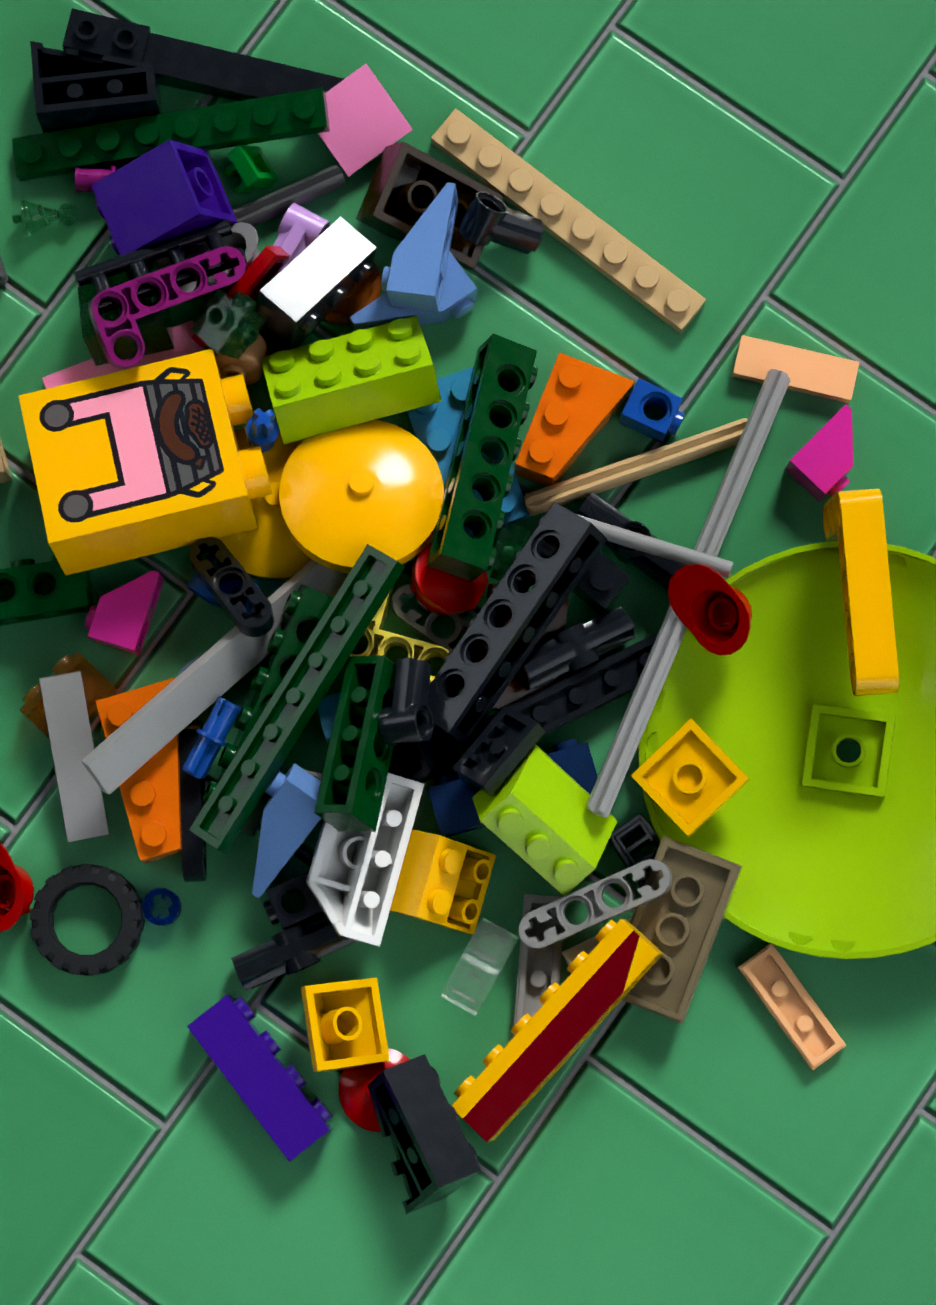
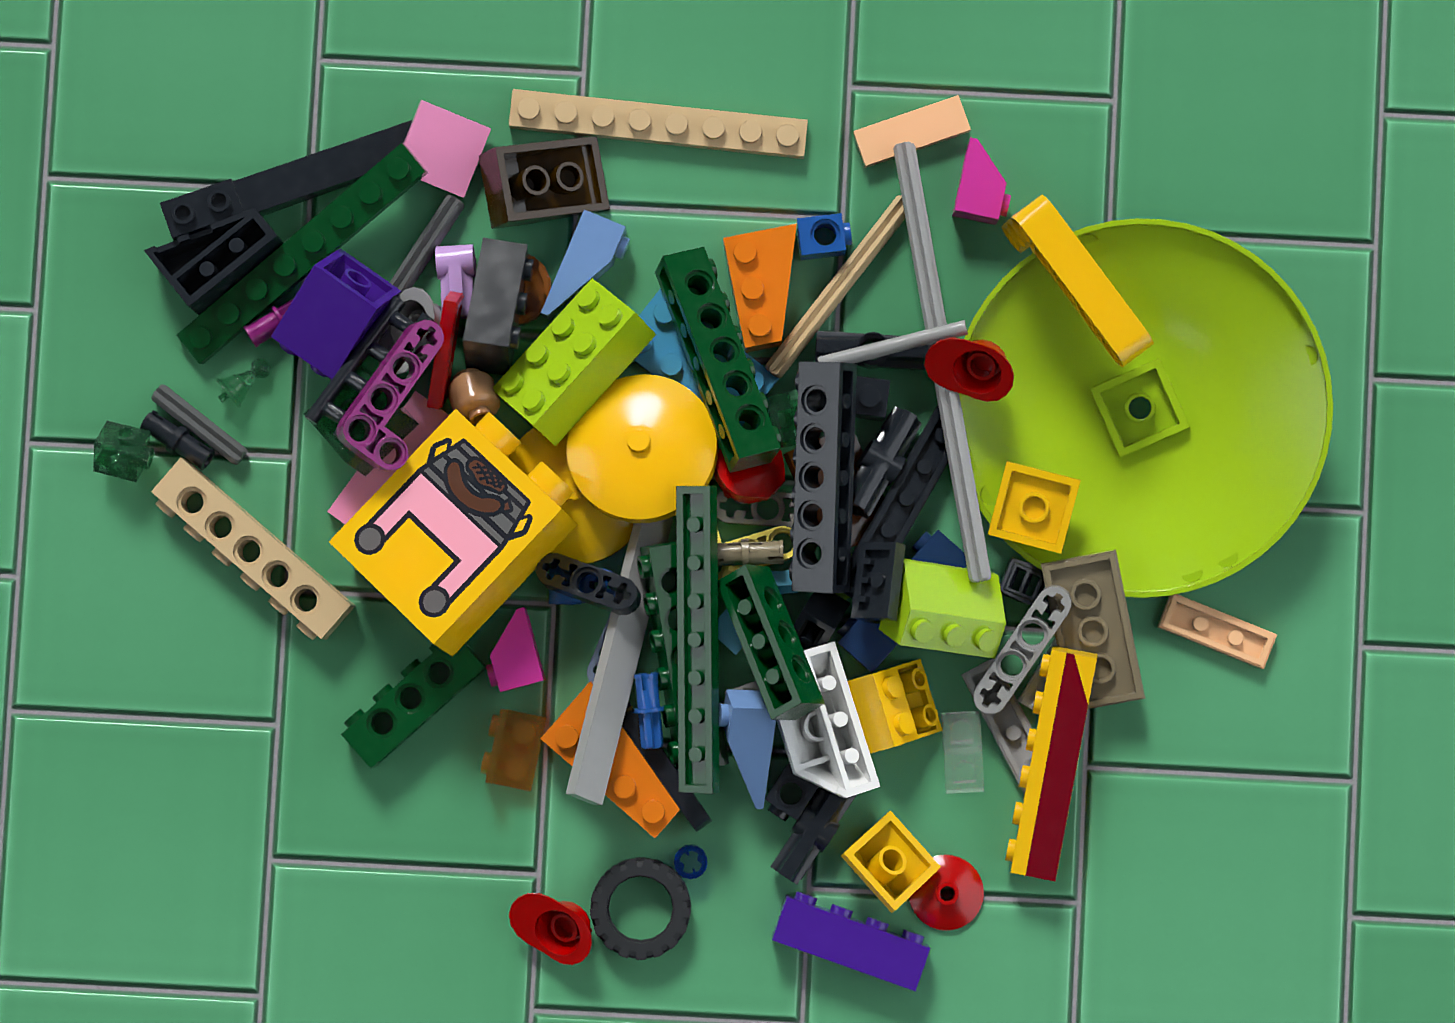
camera: 30 degrees left, 5 degrees up
light grey tile [39,671,109,842] -> none
clear green brick [191,289,266,359] -> none
green tile [224,145,279,194] -> none
blue axle [246,408,279,453] -> none
black wedge [367,1054,481,1214] -> none
black piece [378,658,434,745] -> none
medium blue slope [381,182,459,312] -> none
black piece [458,191,544,254] -> none
none -> dark tan pin [718,538,784,566]

